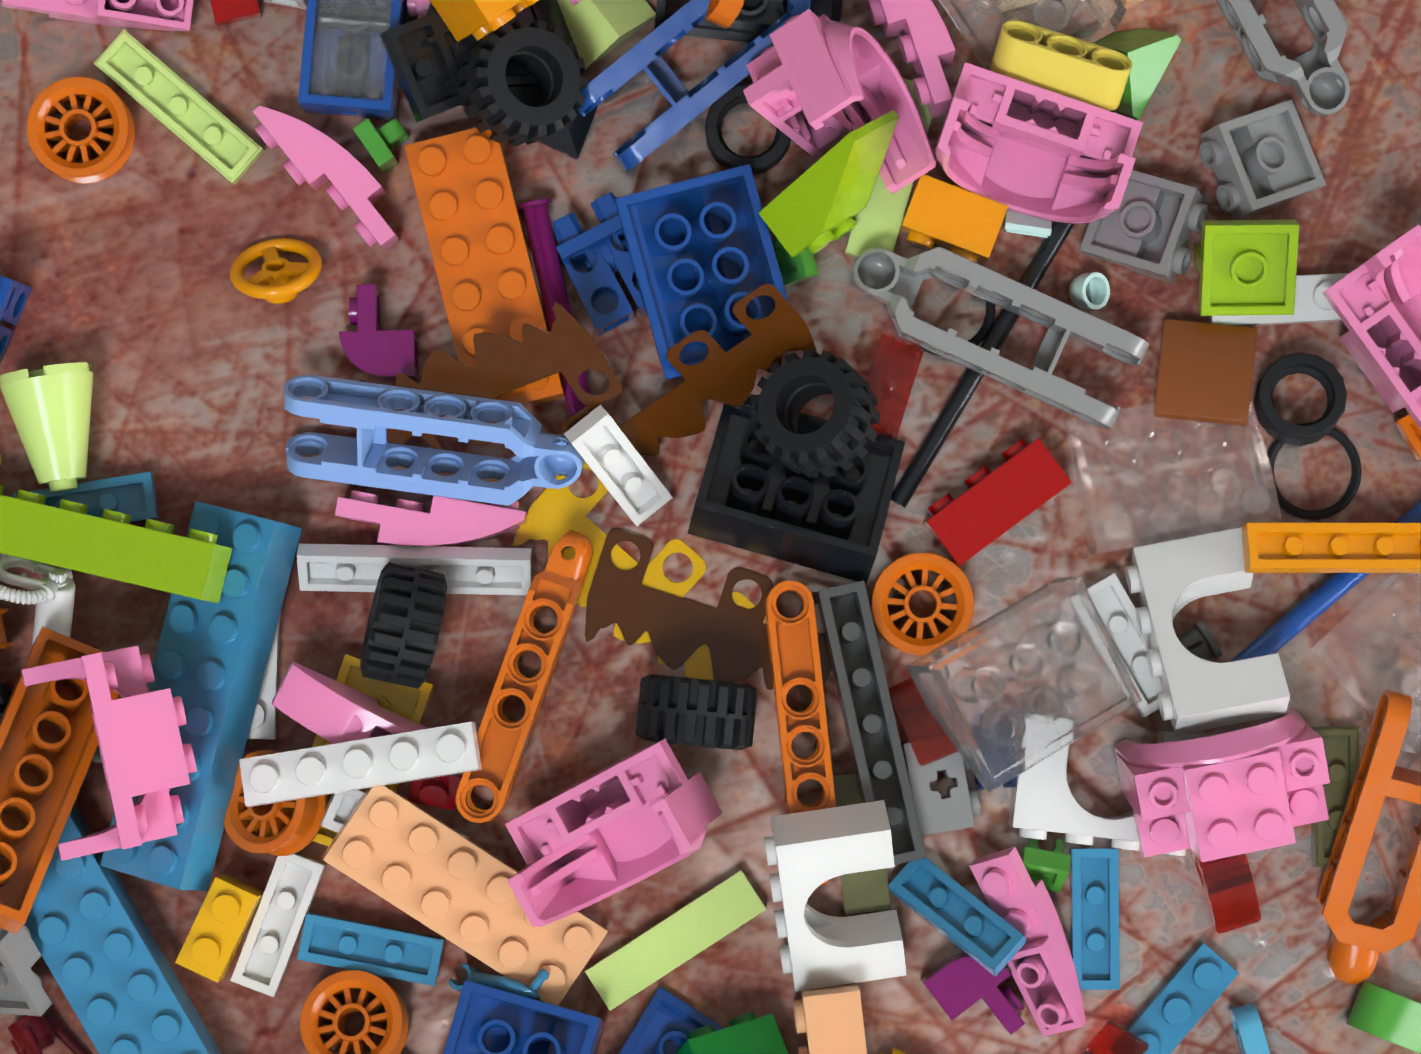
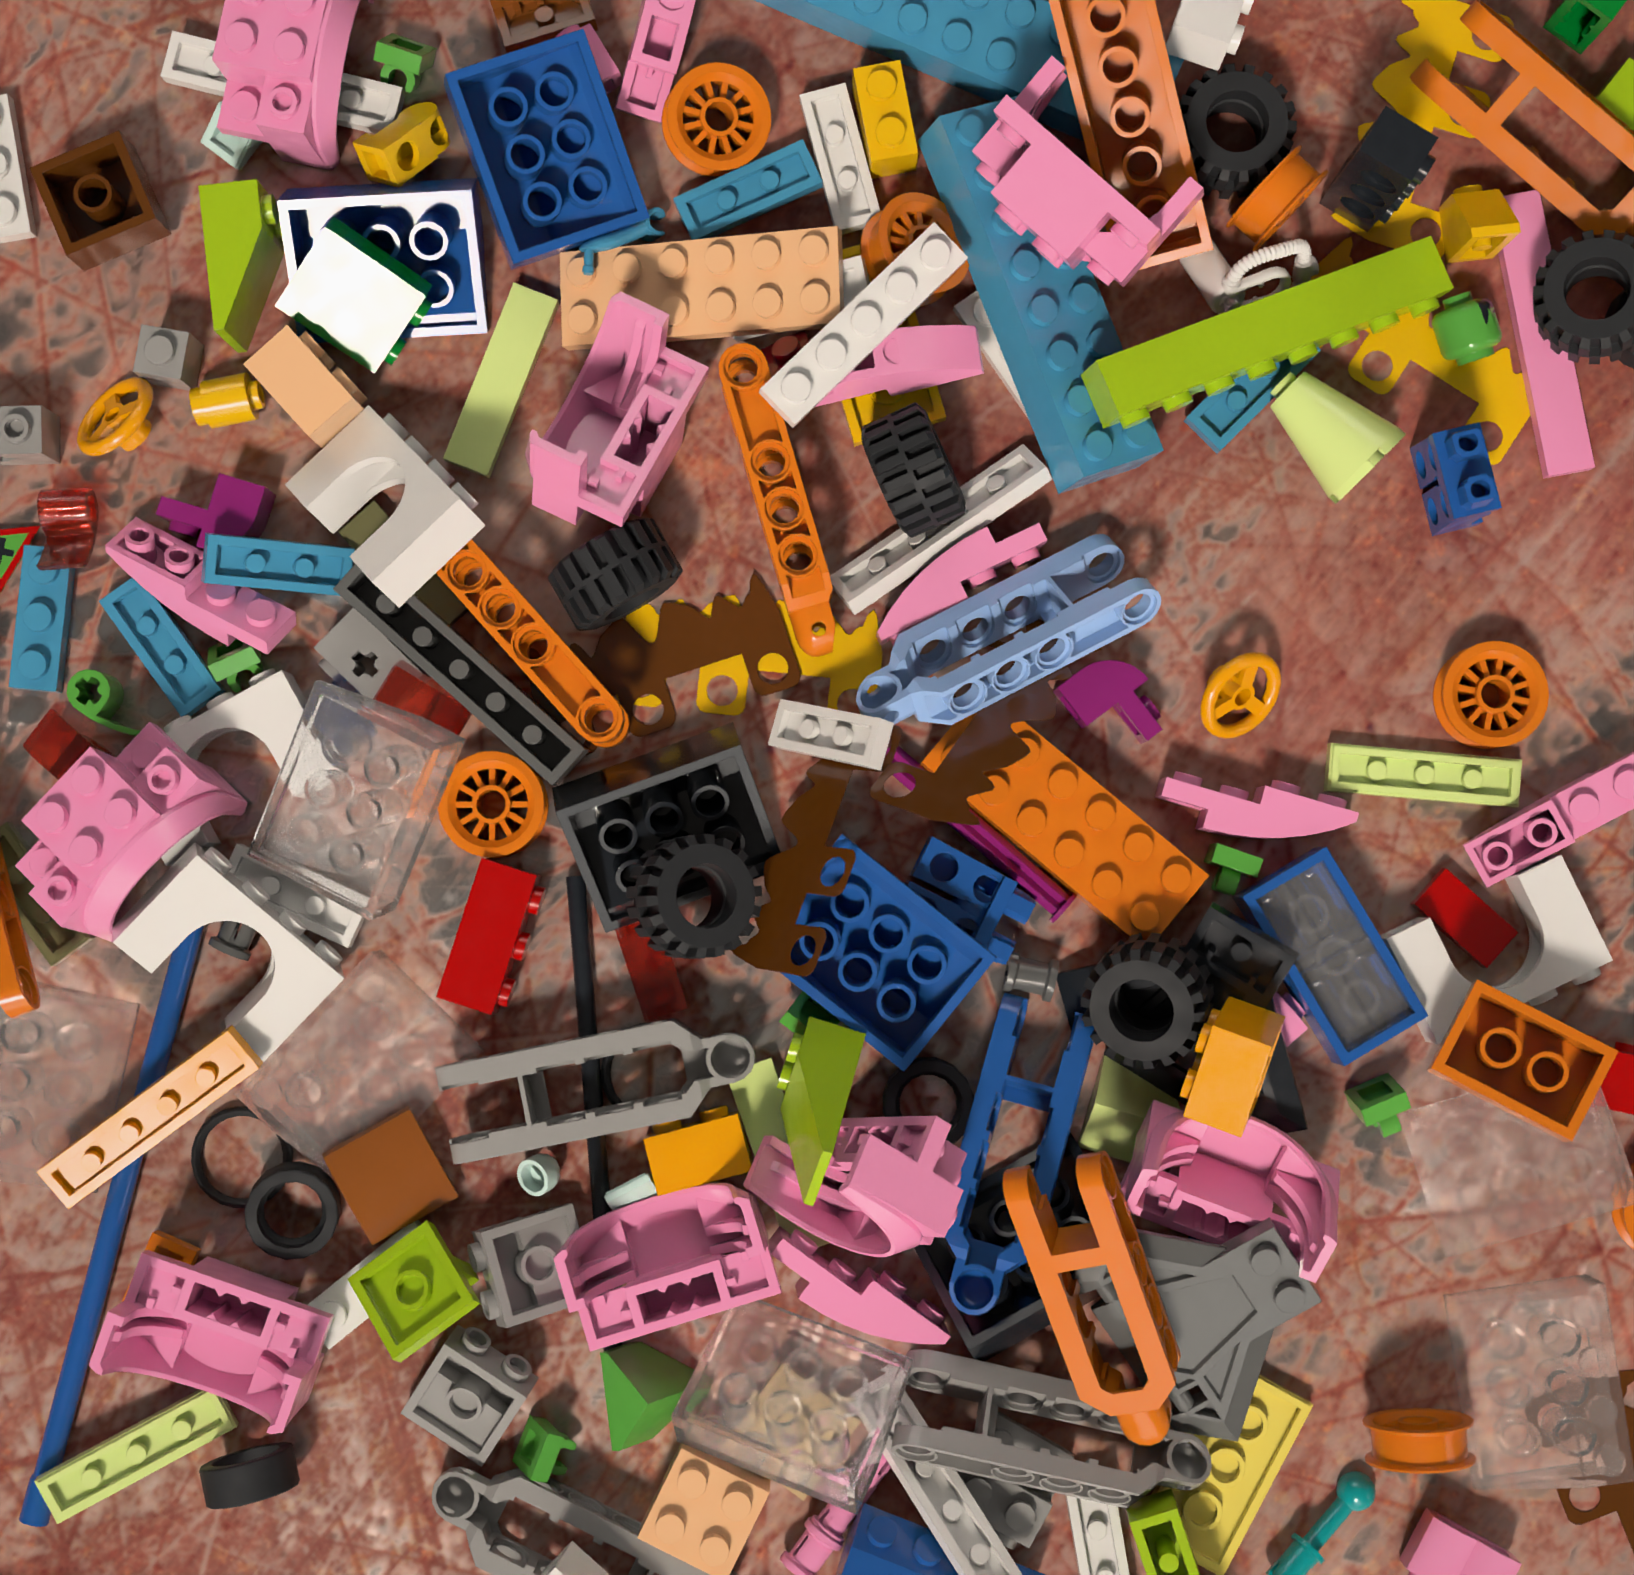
camera: 145 degrees right, 0 degrees up
light yellow beam [990,20,1132,111] -> none
none -> bright green panel [67,669,141,736]
none -> bright green tile [512,1415,577,1484]
none -> dark grey bush [1002,950,1059,1002]

